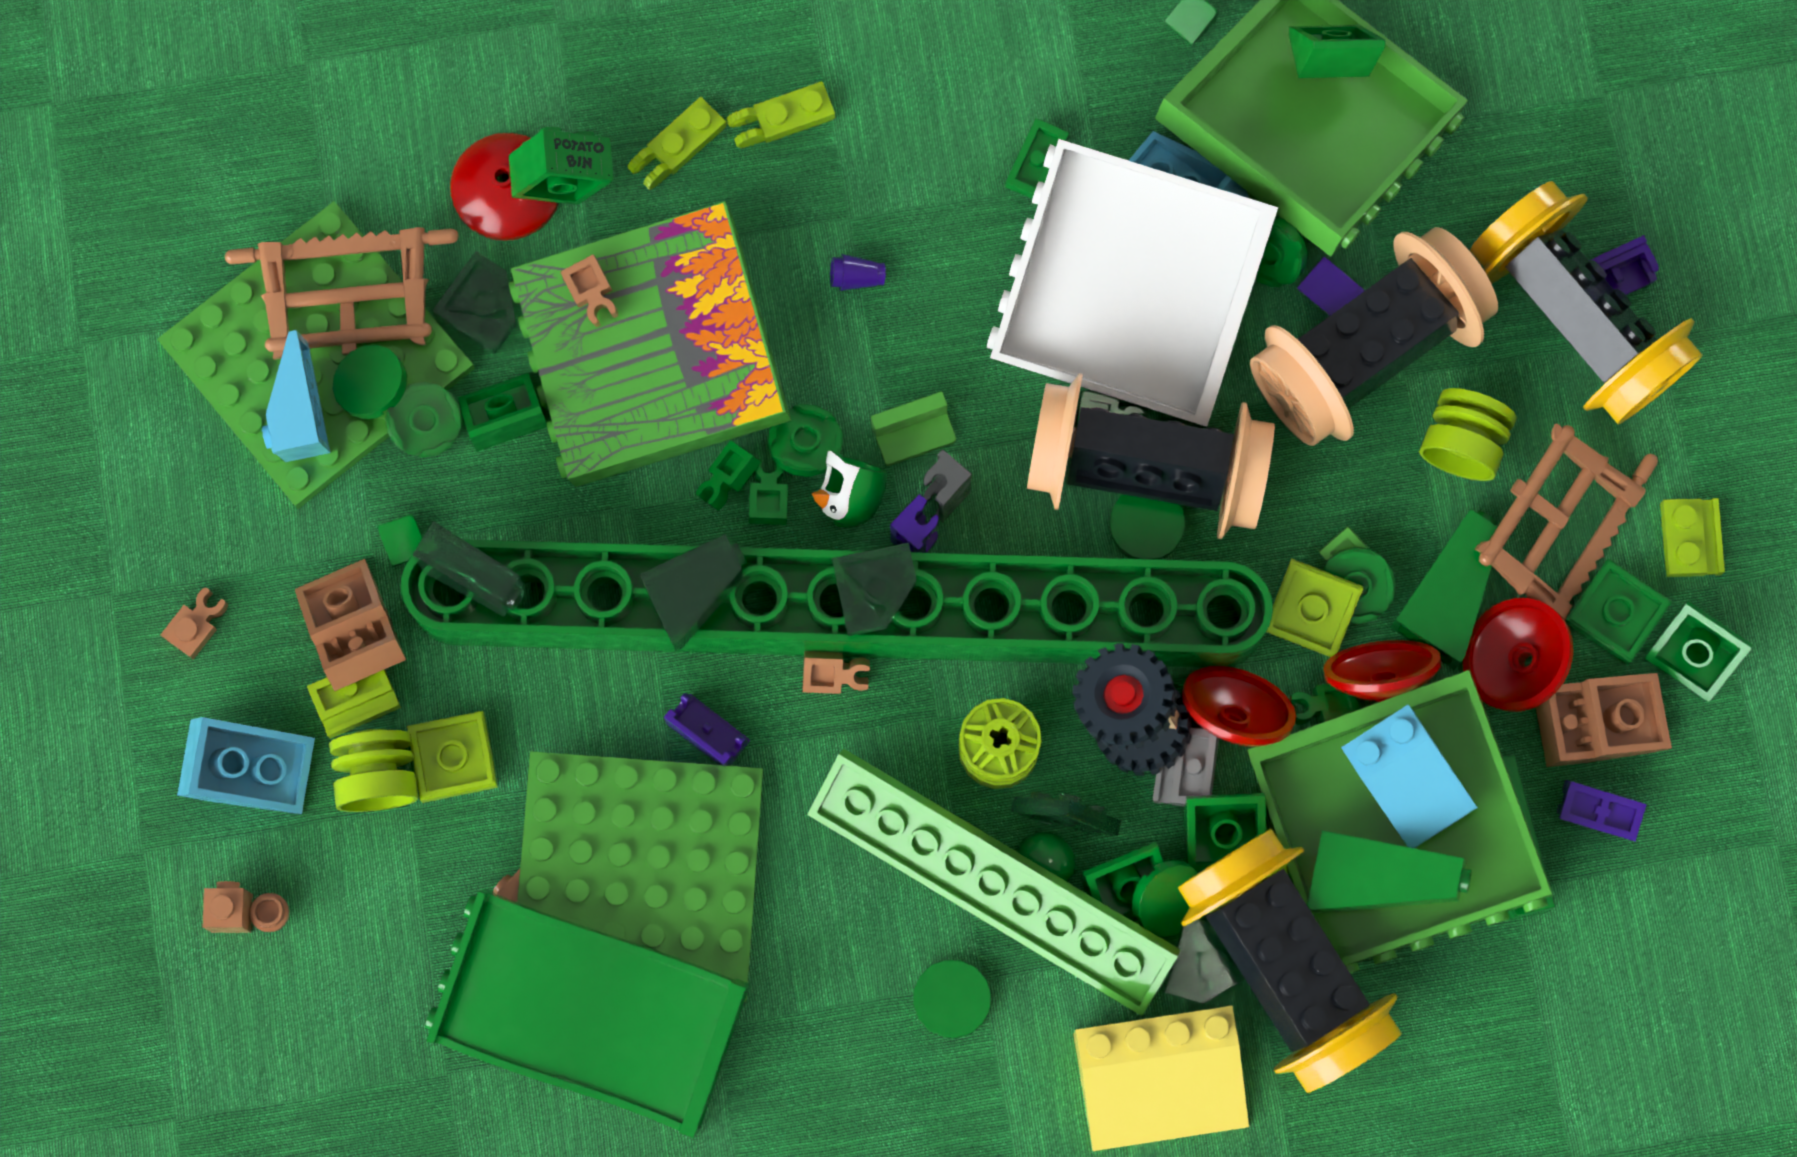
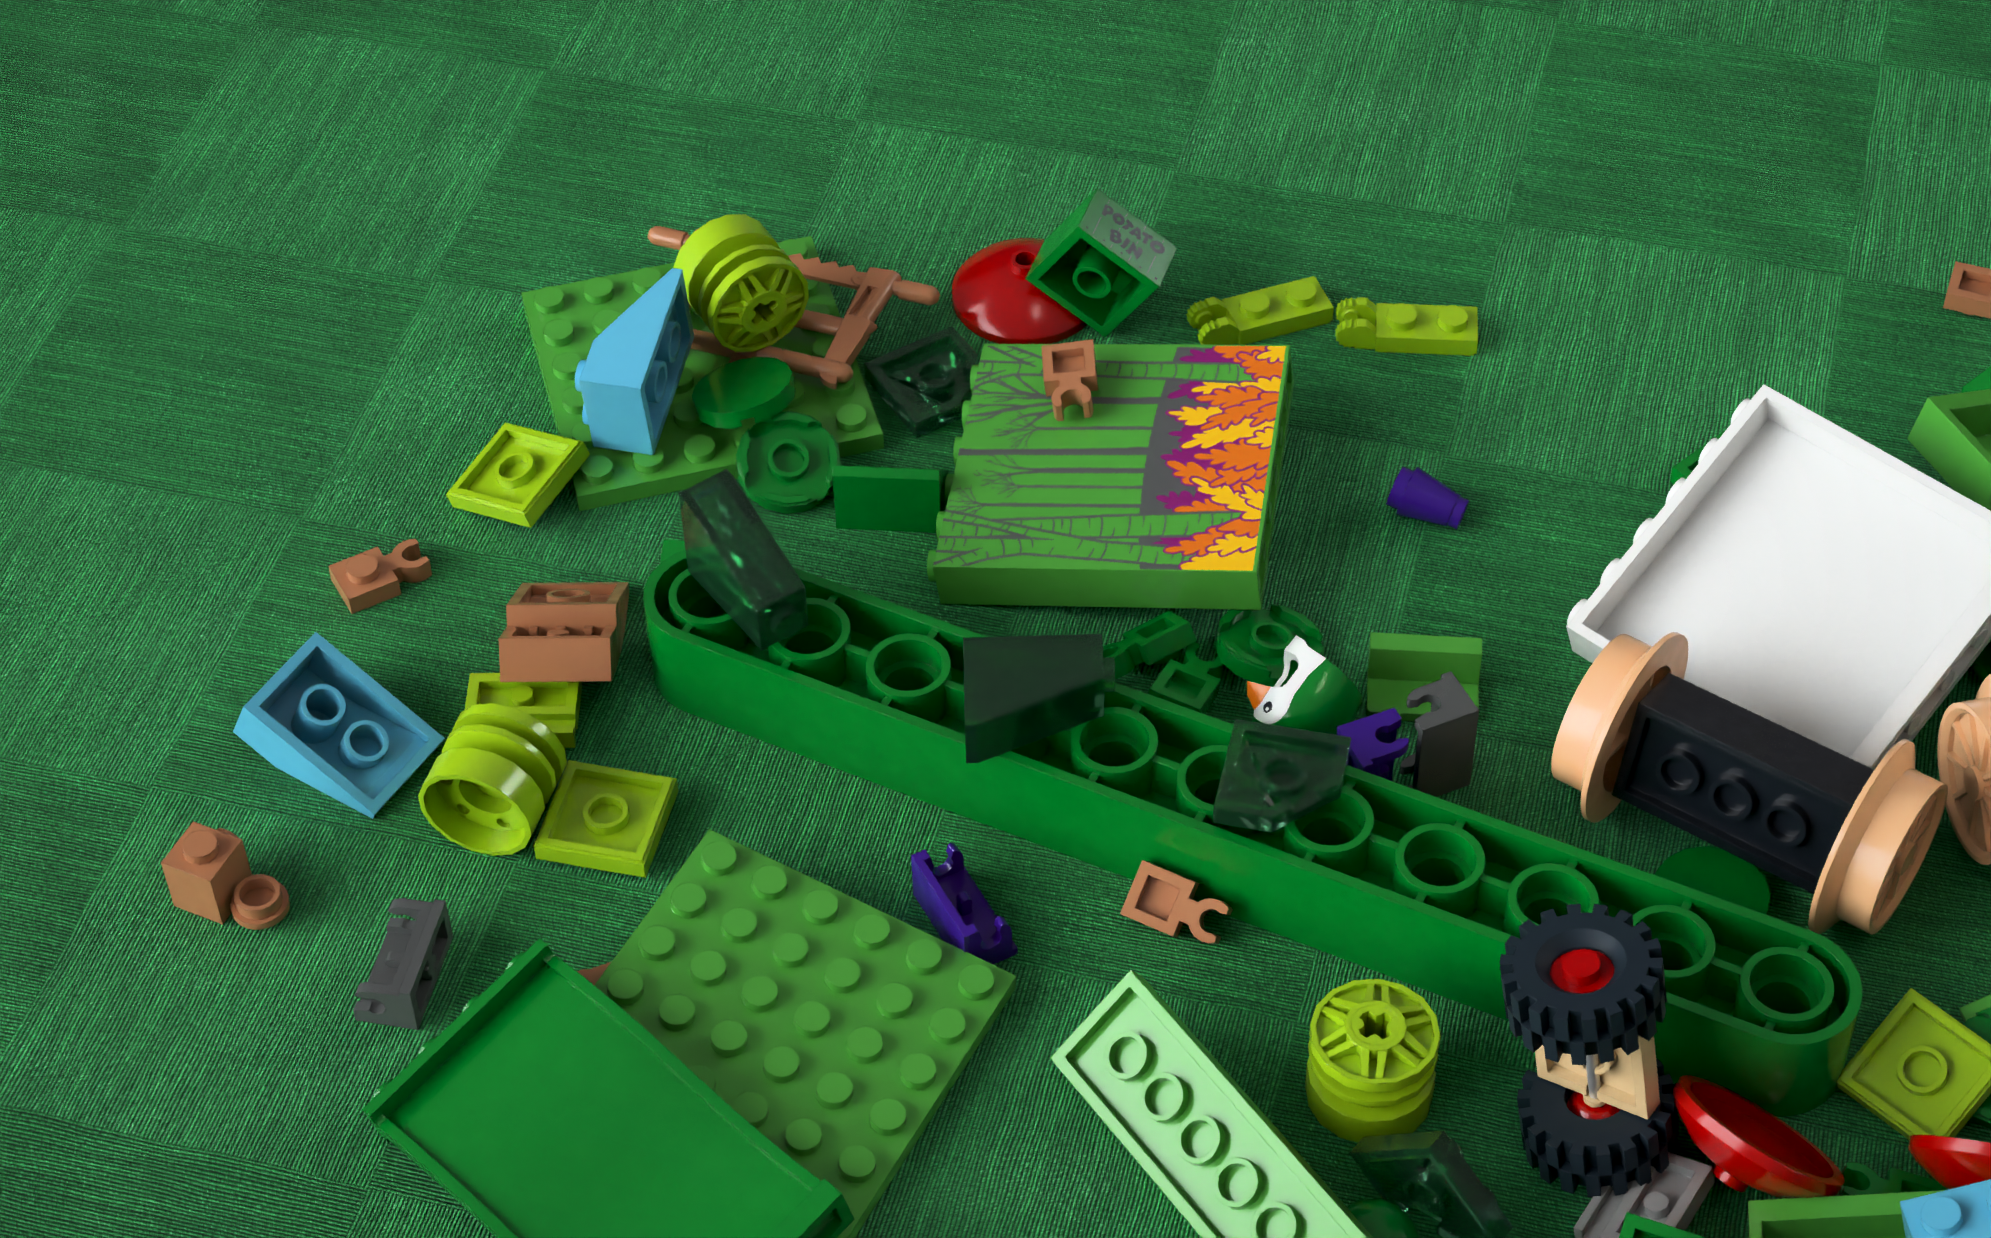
camera: 25 degrees right, 30 degrees down
none -> dark grey hinge [353,898,453,1030]
none -> lime plate [446,422,590,528]
none -> lime wheel [673,214,809,352]

